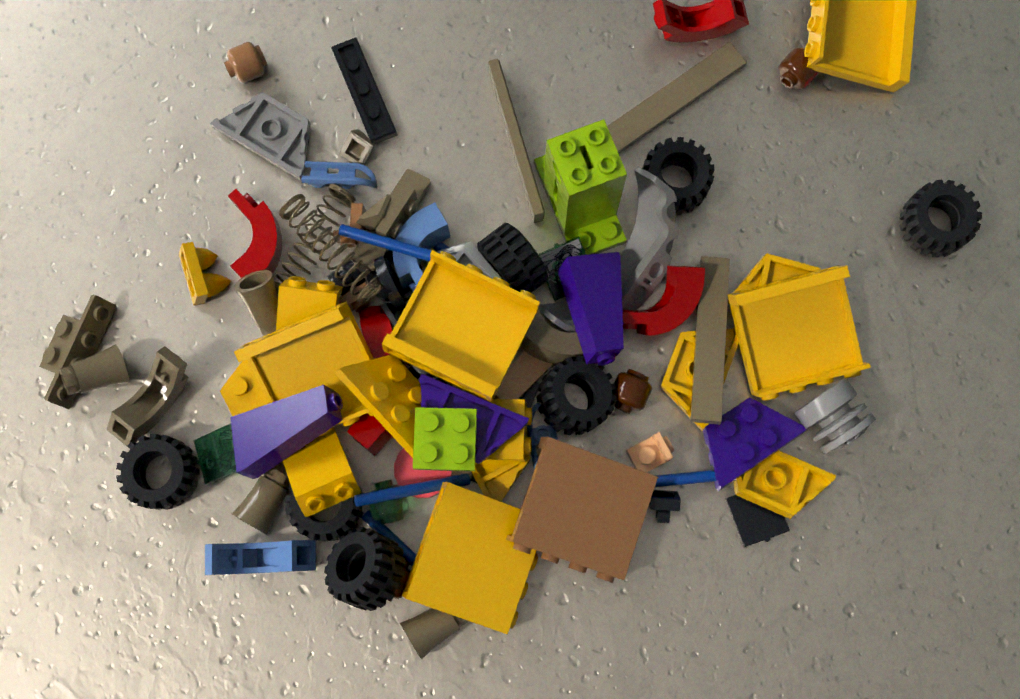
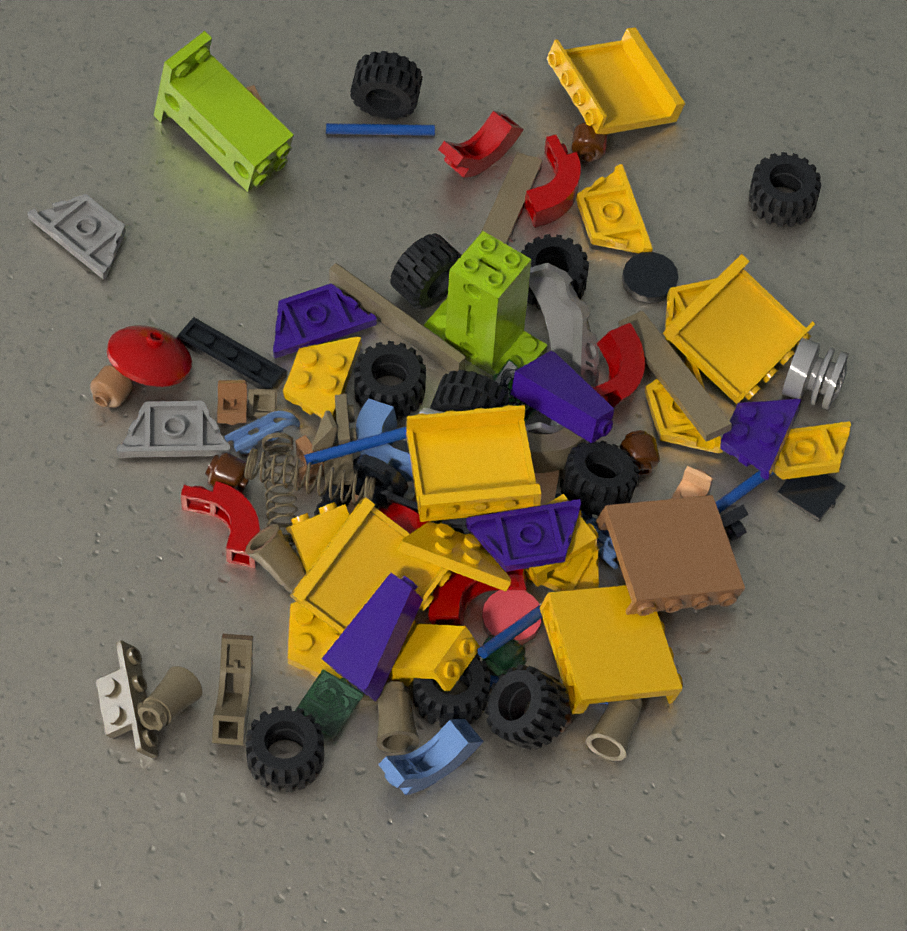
camera: 40 degrees left, 20 degrees down
yellow tile [179,242,231,306] -> none
lime plate [413,407,477,471] -> none
none -> red dish [107,325,192,387]
none -> reddish brown head [205,452,250,492]
none -> medium nougat bracket [217,380,247,425]
none -> dark purple wing [273,283,377,359]
none -> yellow wing [283,337,362,420]
none -> black tyre [354,341,426,420]
none -> black tyre [390,233,462,310]
none -> red arch [524,134,581,228]
none -> yellow wing [576,164,653,253]
none -> black tile [622,252,679,303]

